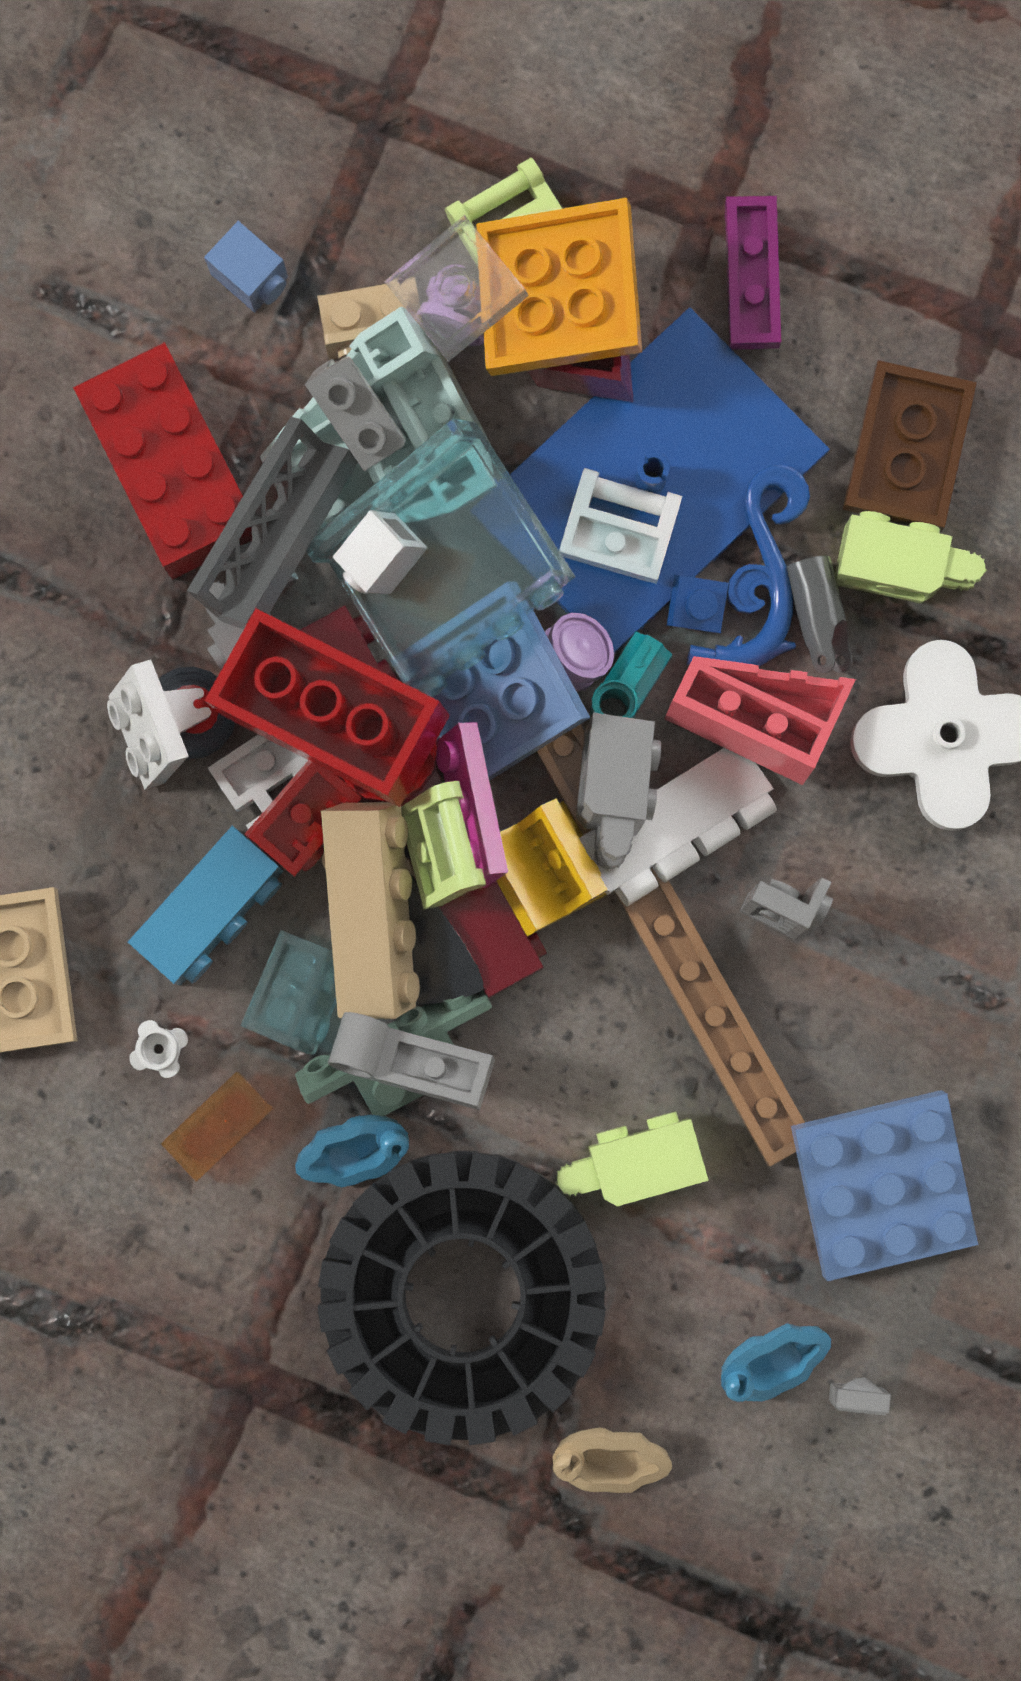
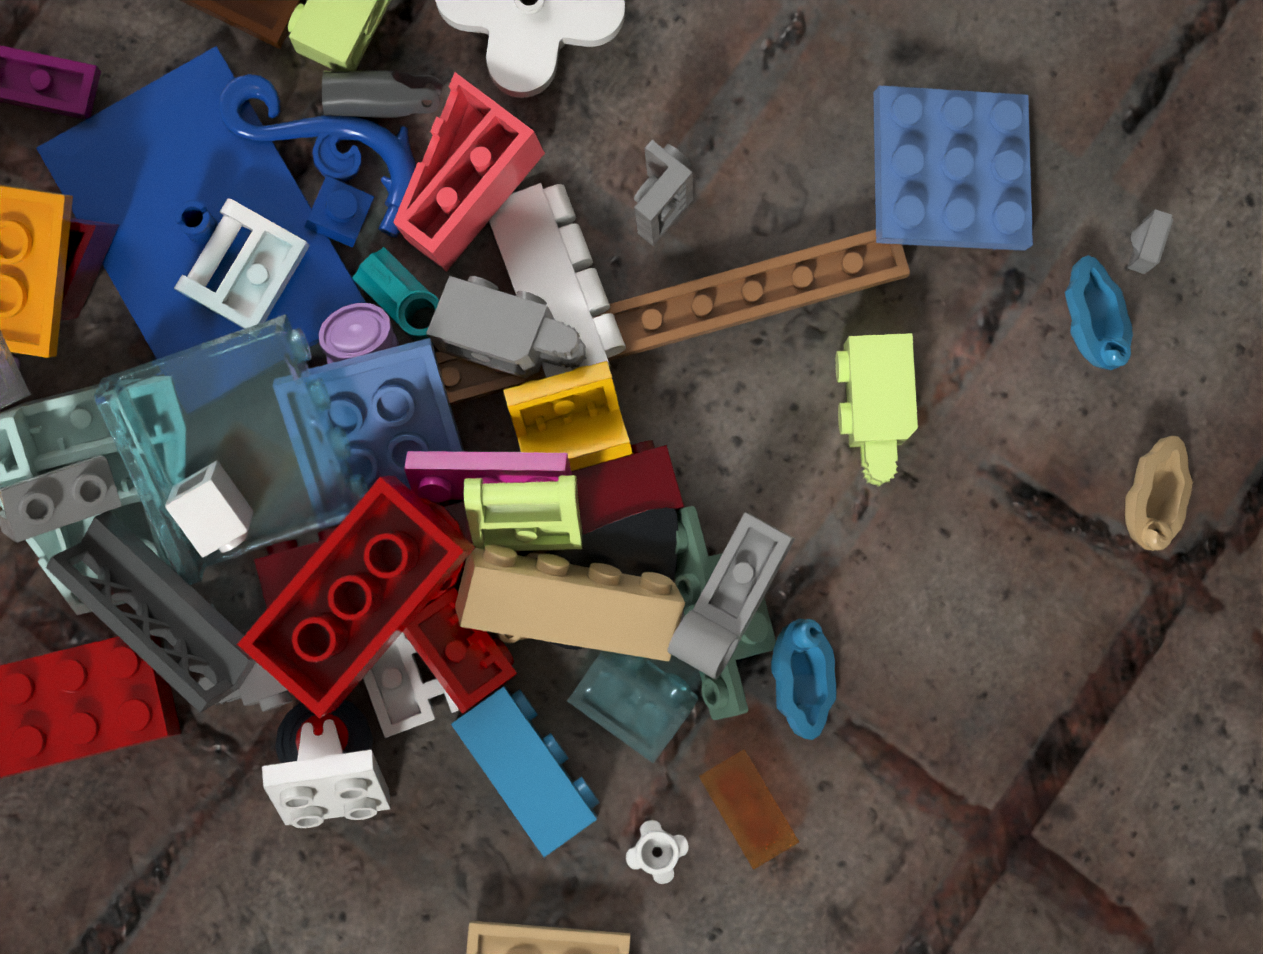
camera: 80 degrees left, 0 degrees up
black tyre [317,1151,606,1446] -> none

